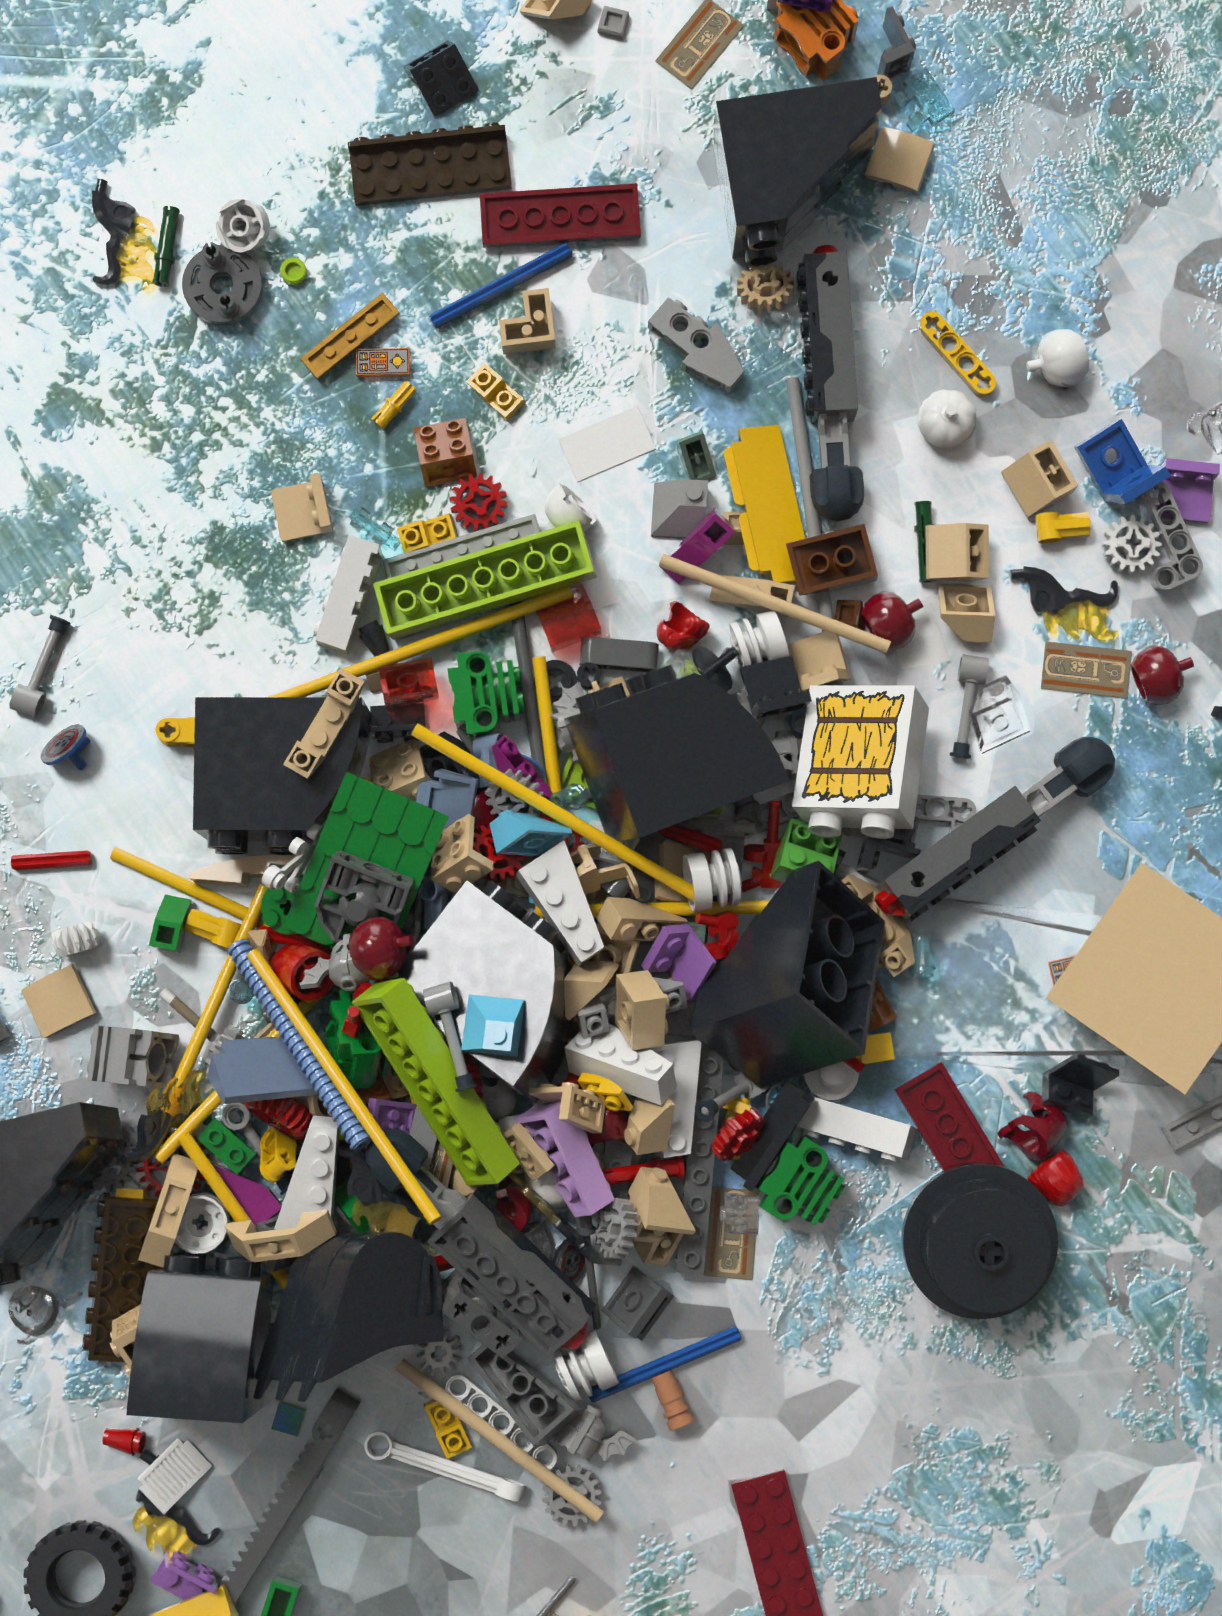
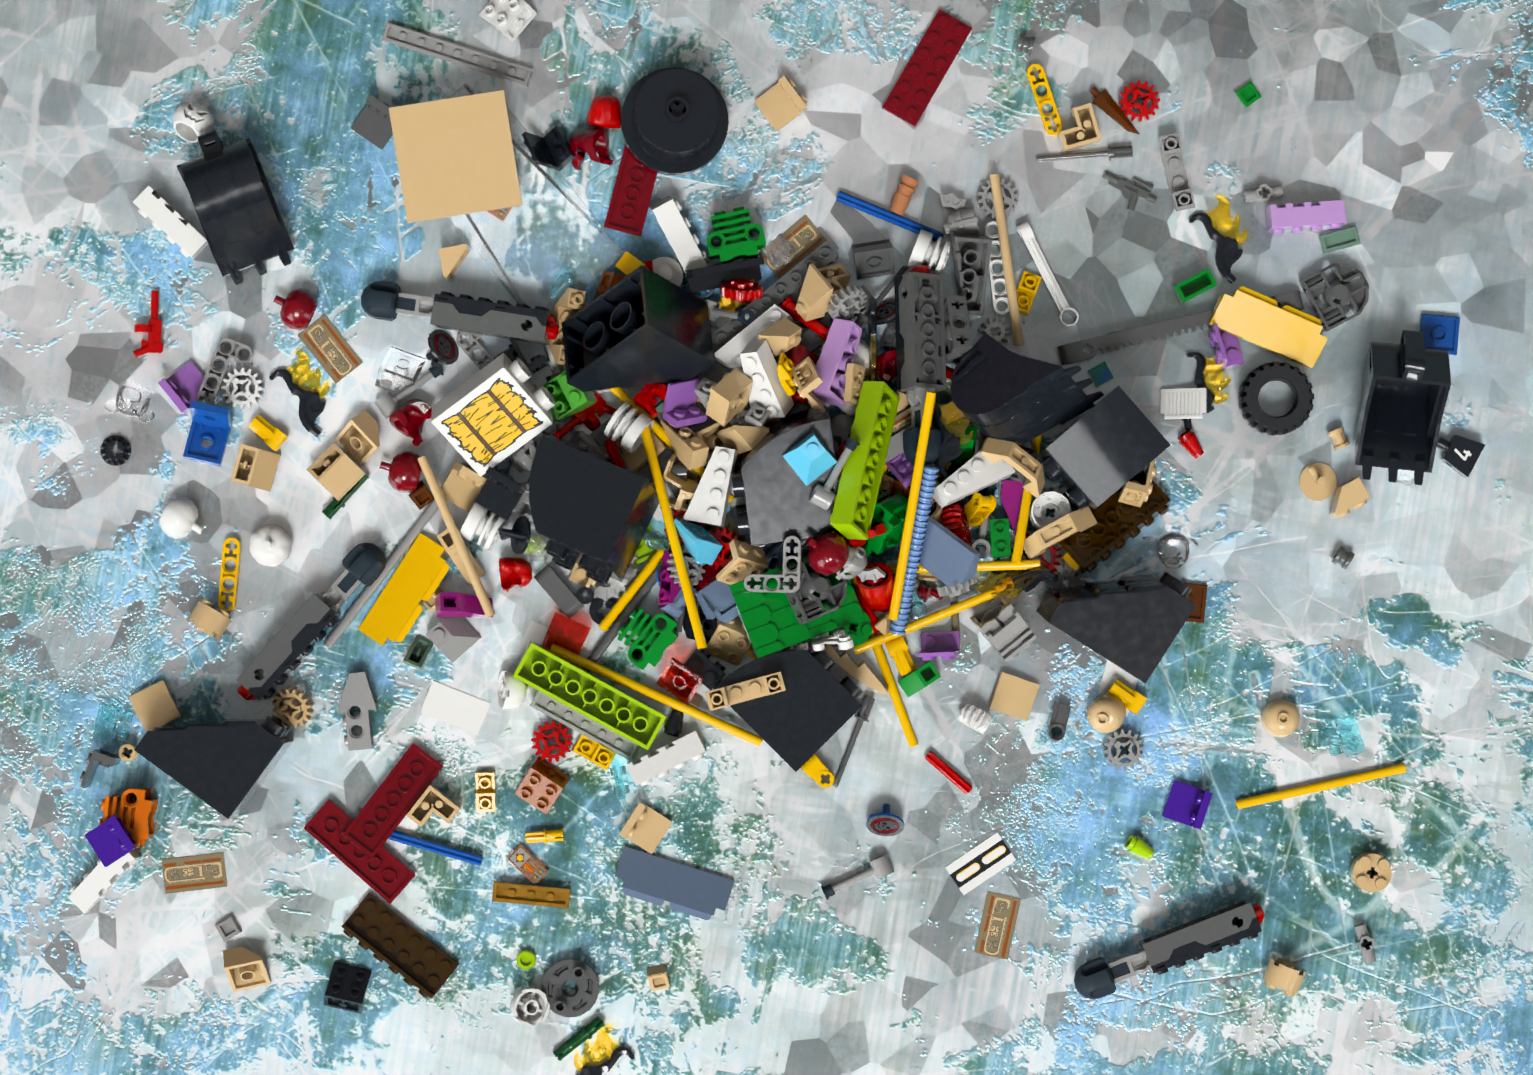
camera: 140 degrees left, 5 degrees up
reddish brown slope [786,524,878,596] -> none
none -> black gear [100,435,131,466]
none -> tan brick [186,599,231,640]
none -> dark red plate [343,743,444,858]
none -> dark red piece [389,399,432,446]
none -> shield [426,329,459,367]
none -> tan slope [438,244,471,281]
none -> sand blue slope [615,846,734,920]
none -> tan slope [646,964,670,991]
none -> light grey beam [744,536,802,593]
none -> tan bracket [755,76,808,131]
none -> dark grey piece [832,695,875,788]
none -> dark red plate [916,584,943,602]
none -> medium lavender bracket [917,631,961,661]

